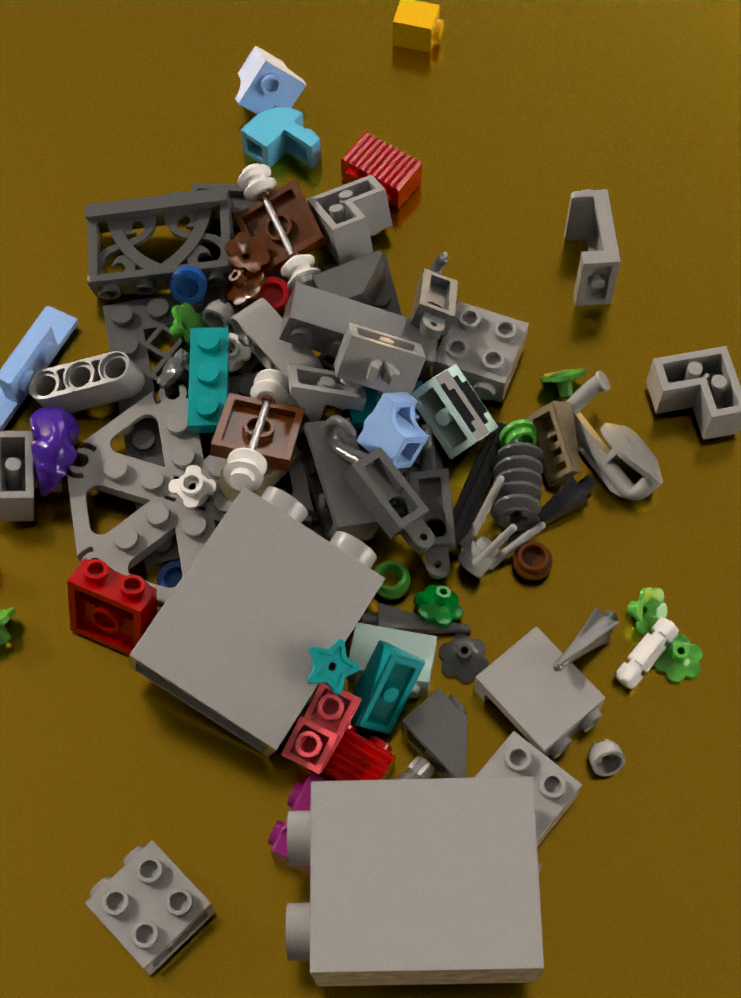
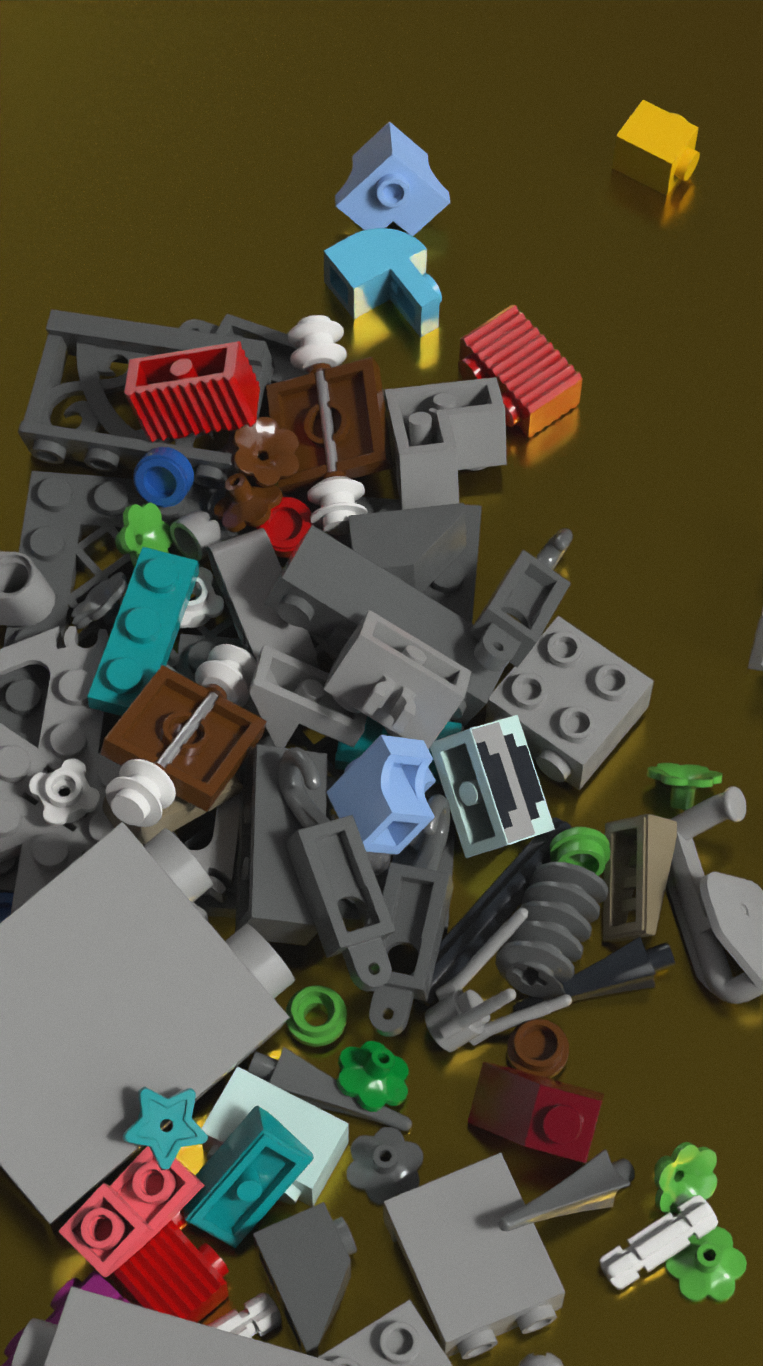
camera: 15 degrees right, 0 degrees up
none -> red brick [124,341,260,443]
none -> dark red slope [468,1061,605,1163]

